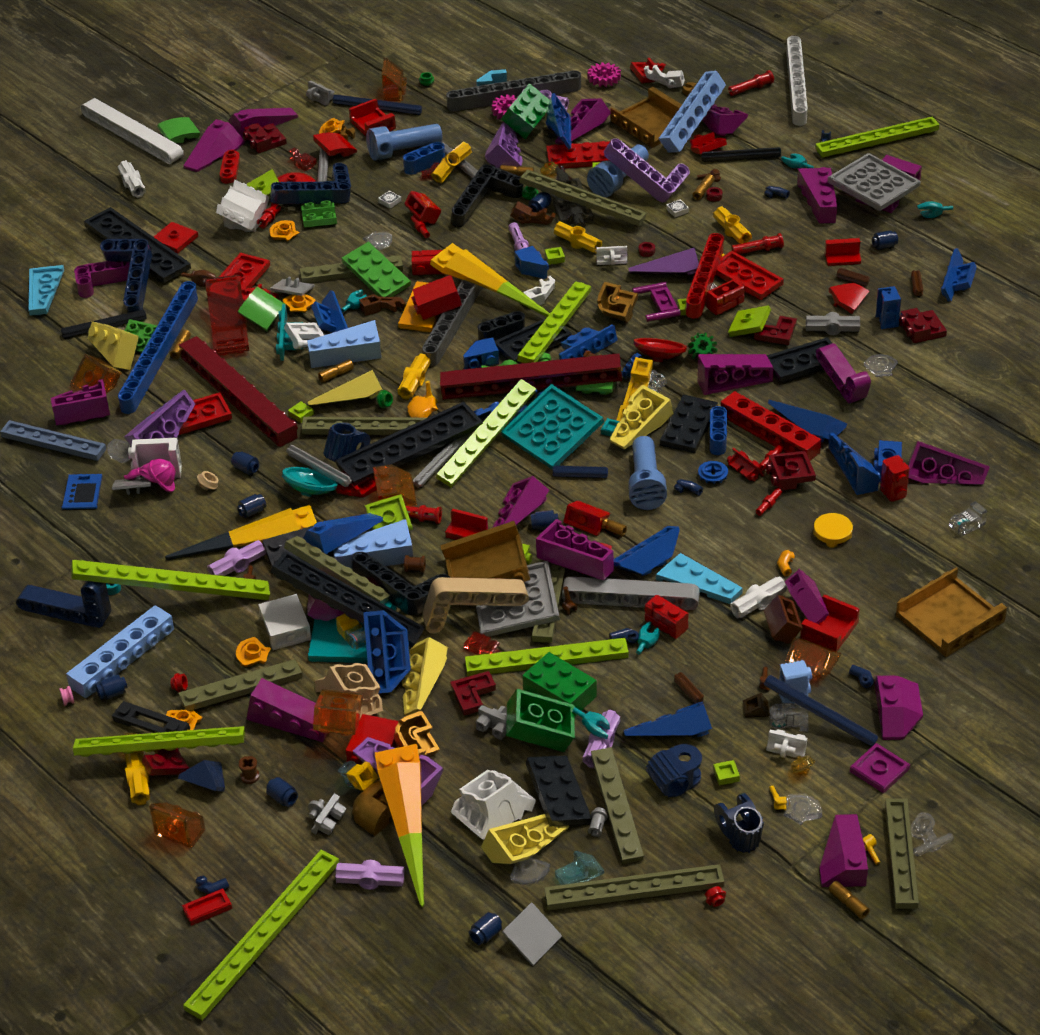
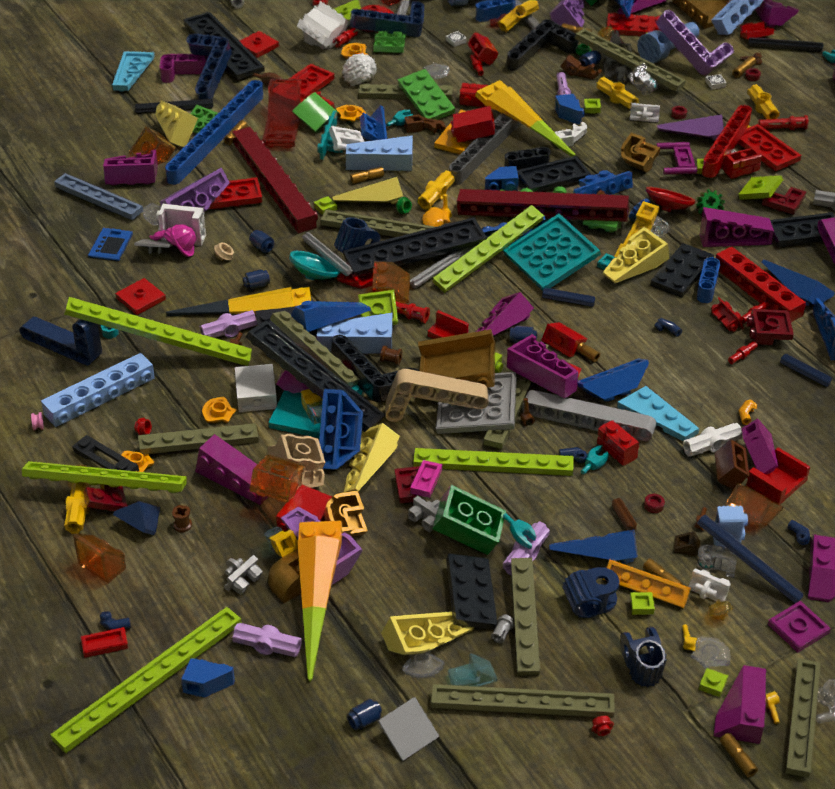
camera: 10 degrees right, 0 degrees up
dark blue brick [95,674,128,700] -> none
dark blue brick [266,777,298,807] -> none
light grey piece [270,276,315,296] -> none
white slope [451,770,536,839] -> none
clear red plate [464,631,501,655] -> none
lime plate [517,281,591,363] -> none
green brick [522,652,597,716] -> none
medium blue piece [628,436,667,510] -> none
blue gear [698,461,728,484] -> none
dark blue arm [764,186,790,199] -> none
yellow tile [813,513,853,548] -> none
none -> red plate [115,278,166,315]
none -> blue slope [181,658,235,697]
none -> white hair [342,53,377,86]
none -> dark pink plate [410,460,442,498]
none -> light orange tile [603,559,691,608]
none -> clear leg [628,62,658,95]
none -> pearl gold piece [643,558,683,585]
none -> dark red tile [644,494,665,513]
none -> lime plate [699,668,728,697]
none -> dark blue axle [780,354,832,387]

